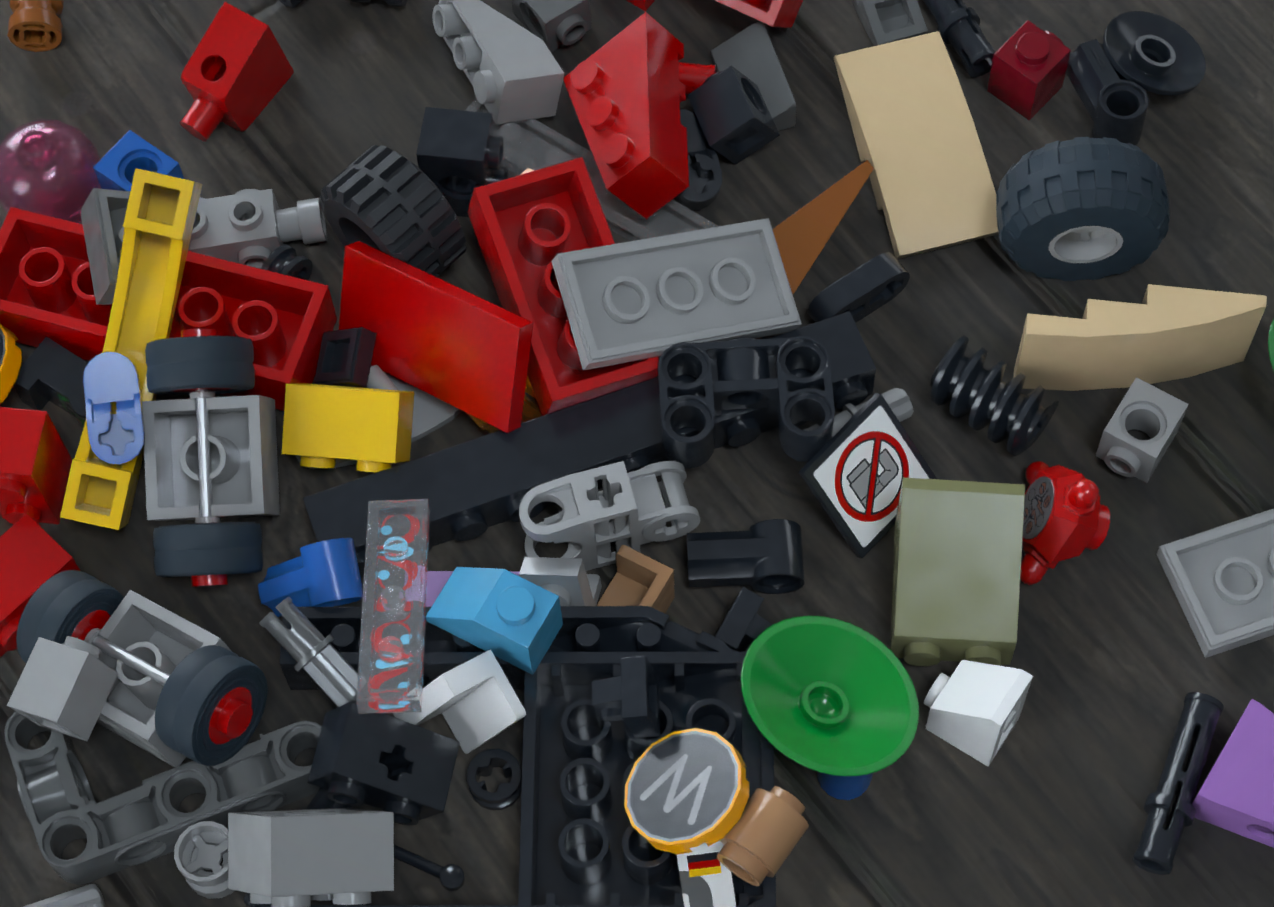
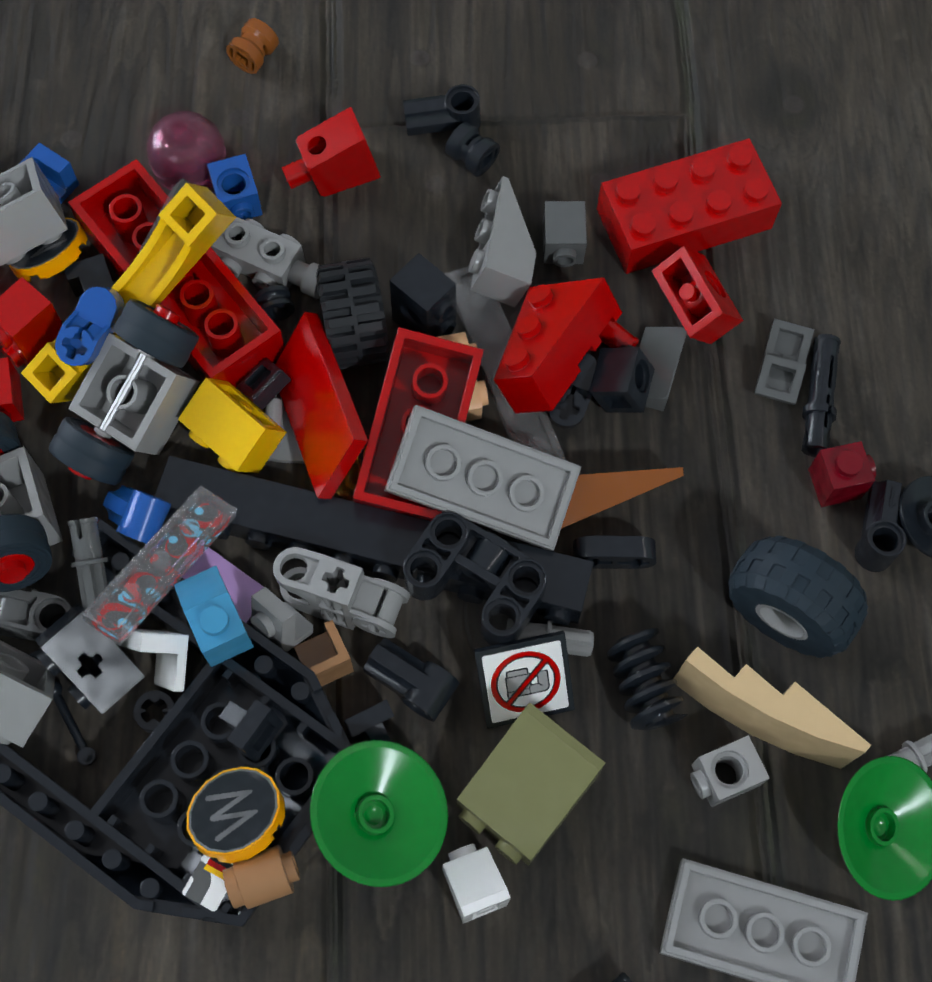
camera: 30 degrees right, 5 degrees up
tan slope [834,31,999,259] -> none
red rock [1020,461,1110,585] -> none

